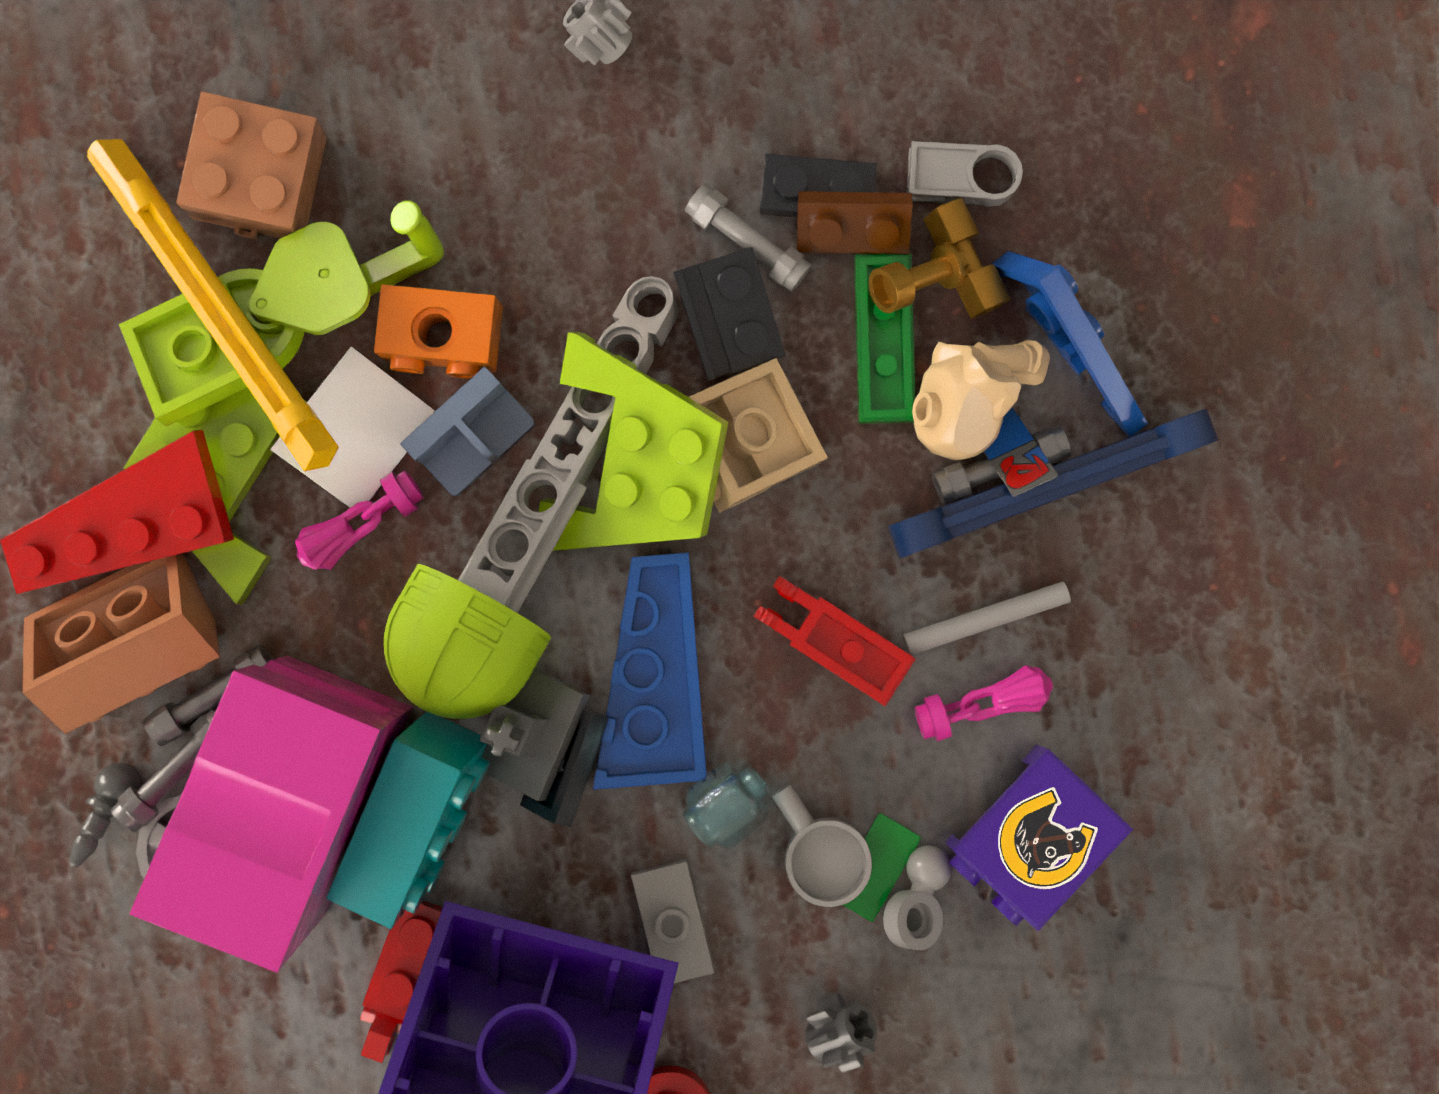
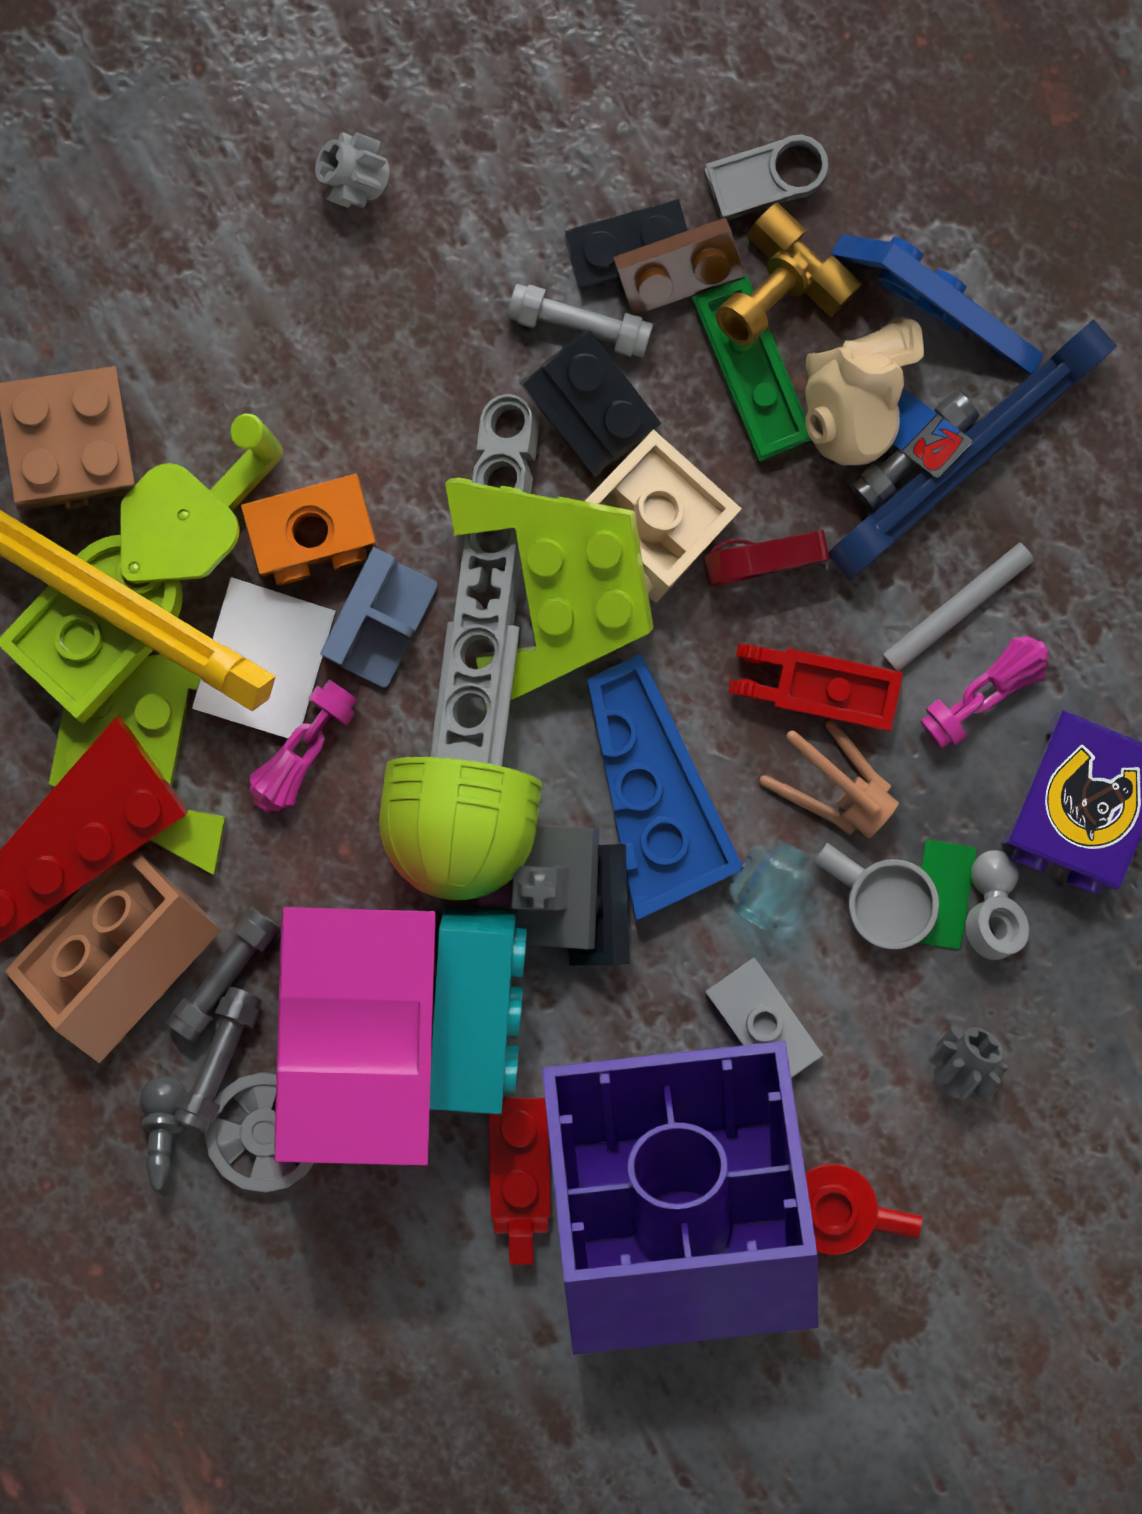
camera: 30 degrees left, 0 degrees up
none -> dark red piece [703,530,830,586]
none -> nougat plant [759,719,899,839]

